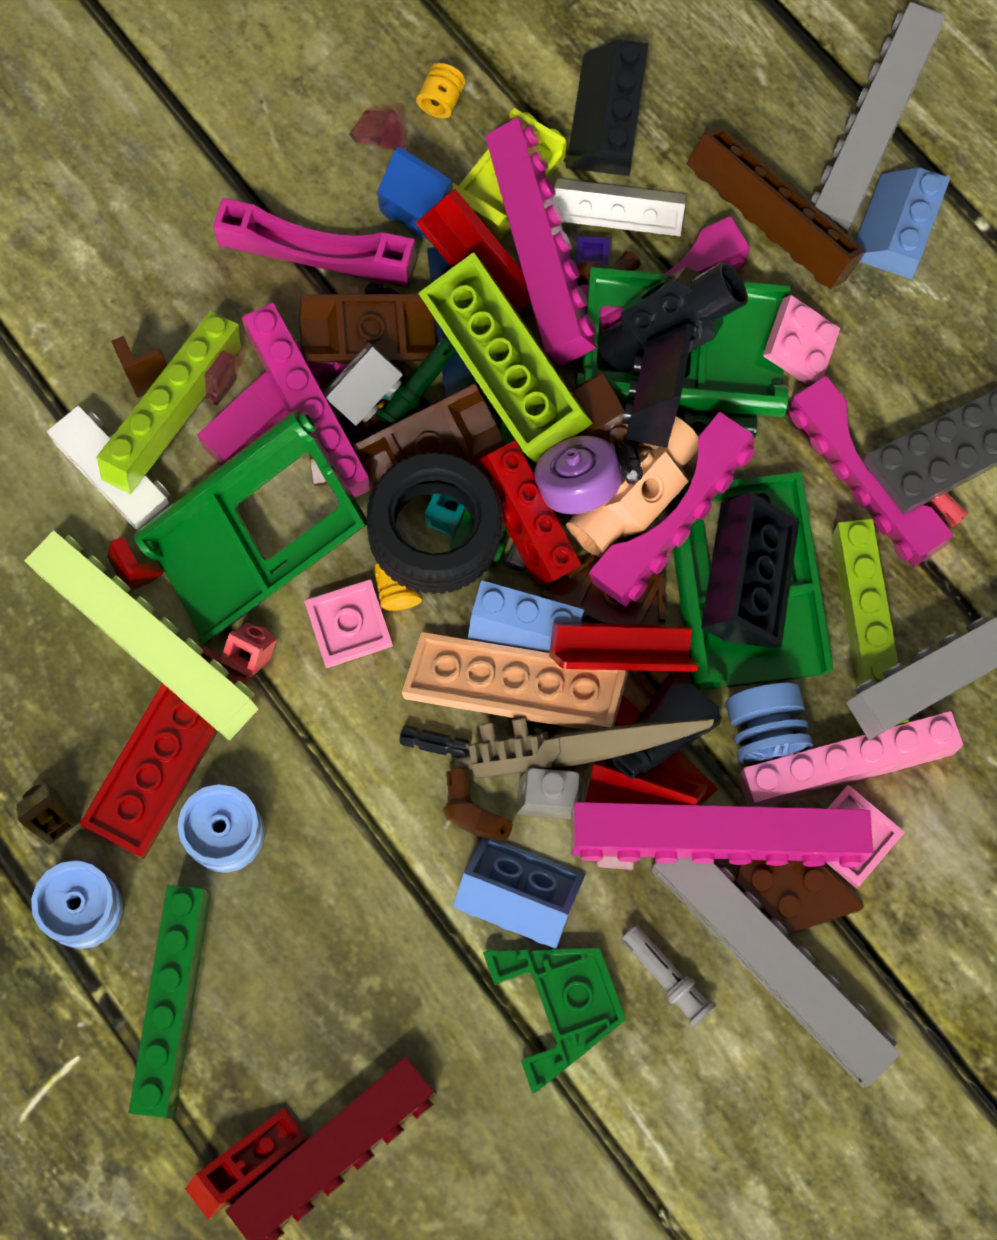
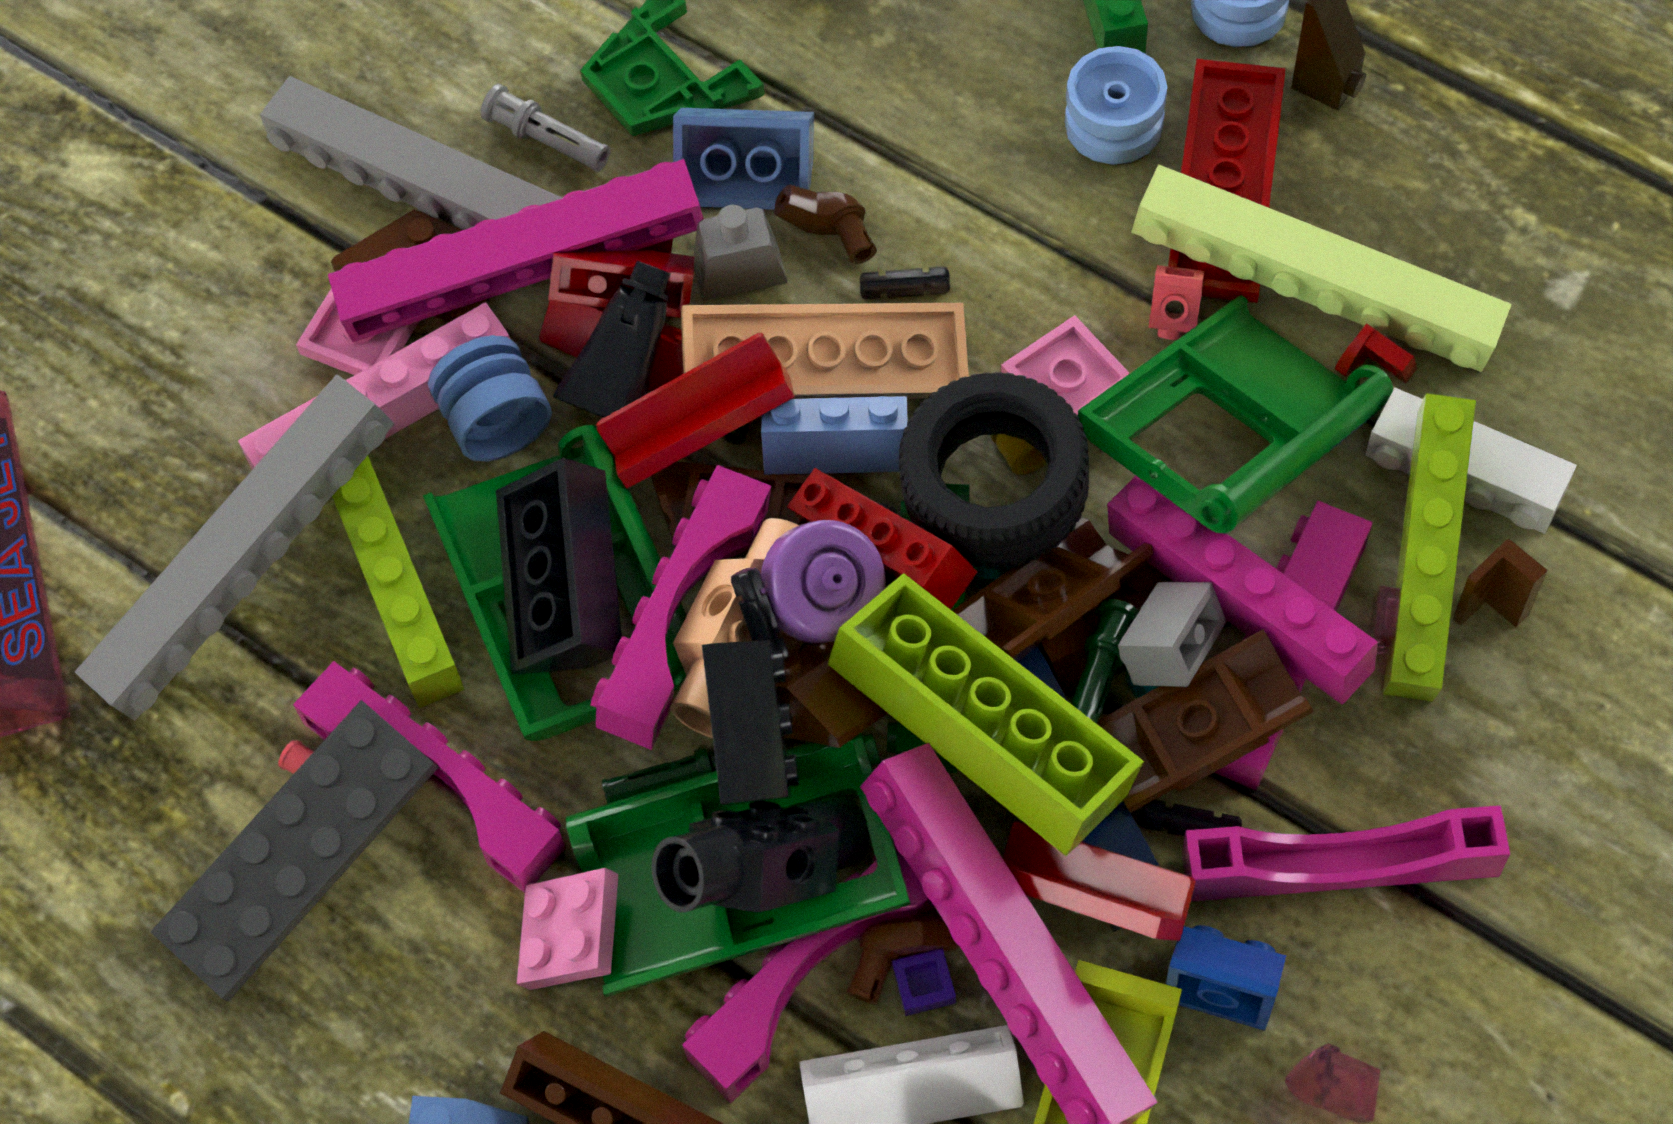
camera: 165 degrees right, 10 degrees down
dark tan piece [458,717,714,779] -> none

